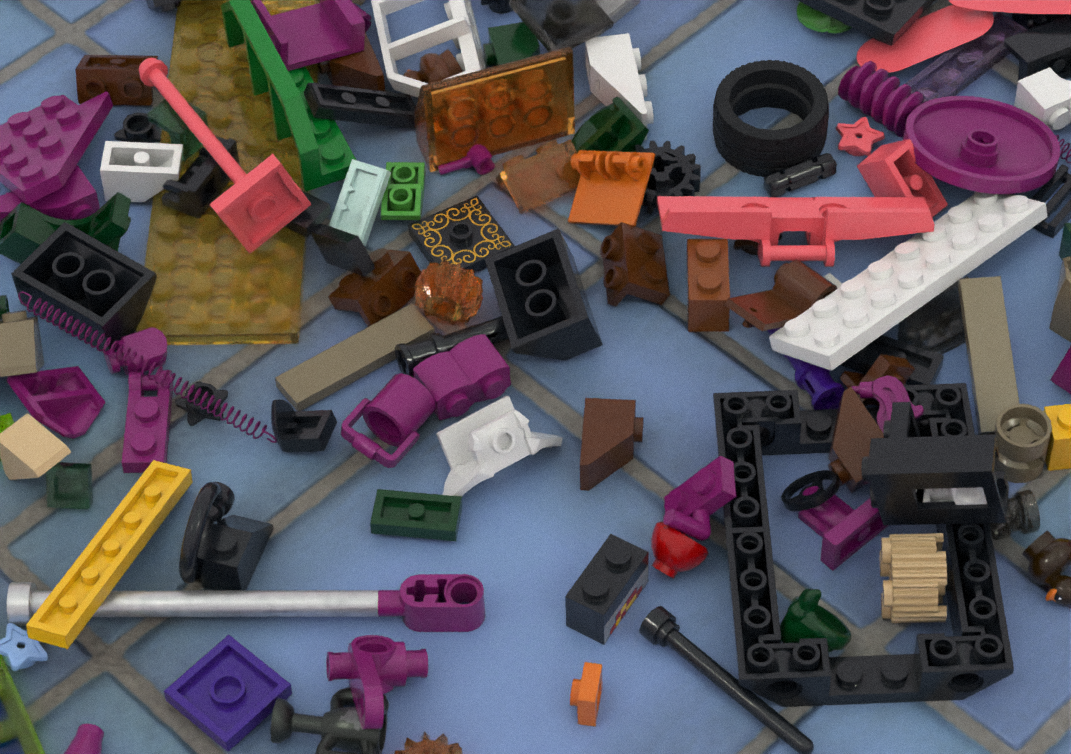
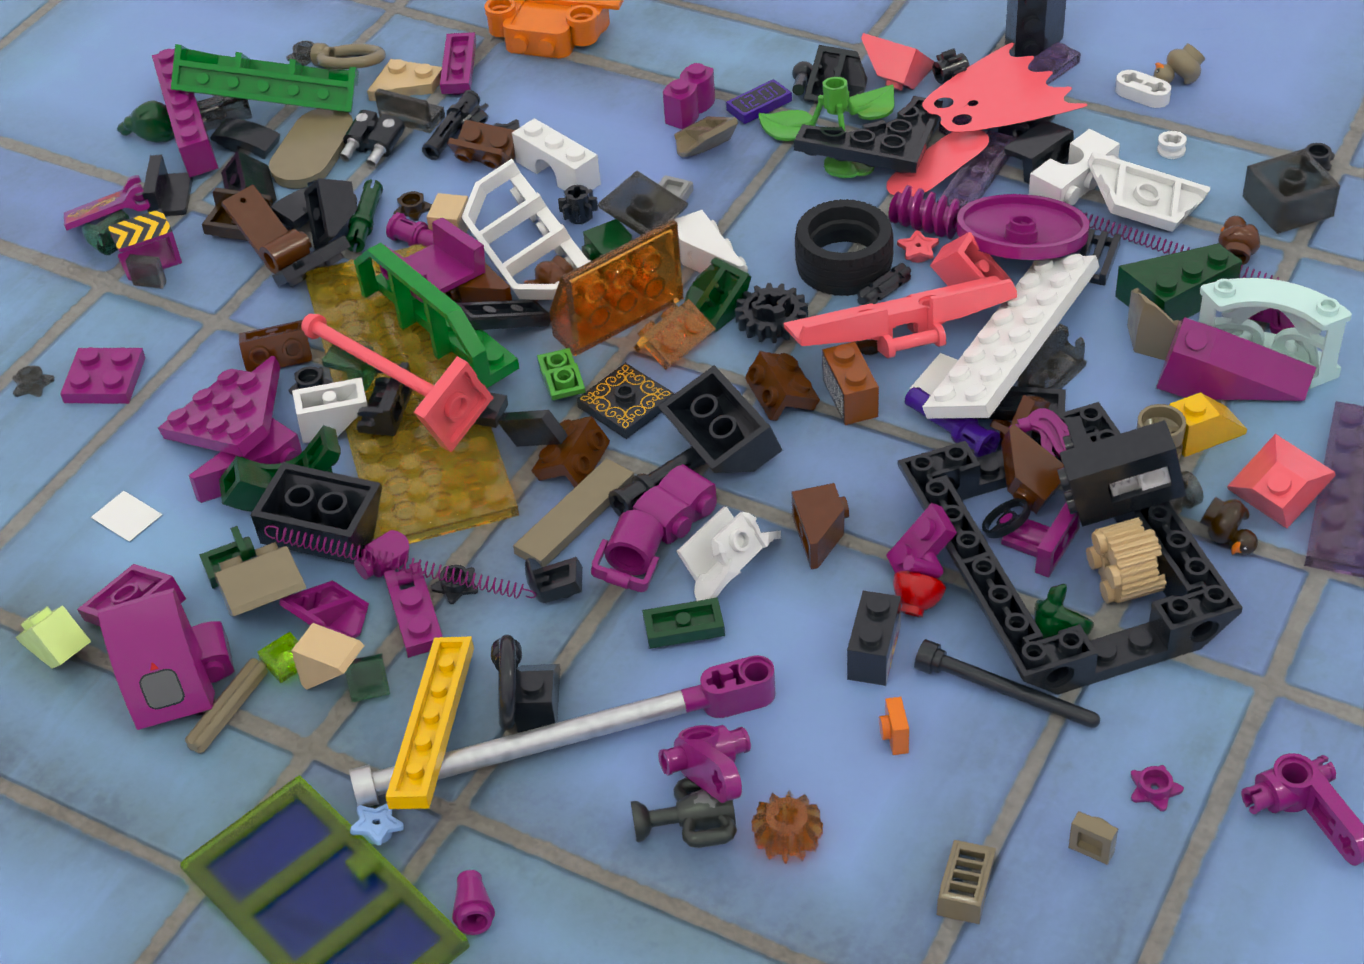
camera: 15 degrees left, 5 degrees down
dark purple plate [164,634,293,752] -> none
light aqua plate [329,159,391,247] -> none
clear orange gear [414,260,483,325] -> none
magenta hand [438,144,495,175] -> none
orange hinge [568,150,656,227] -> none
reddish brown door [725,260,838,331] -> none
dark tan tile [958,276,1019,435] -> none

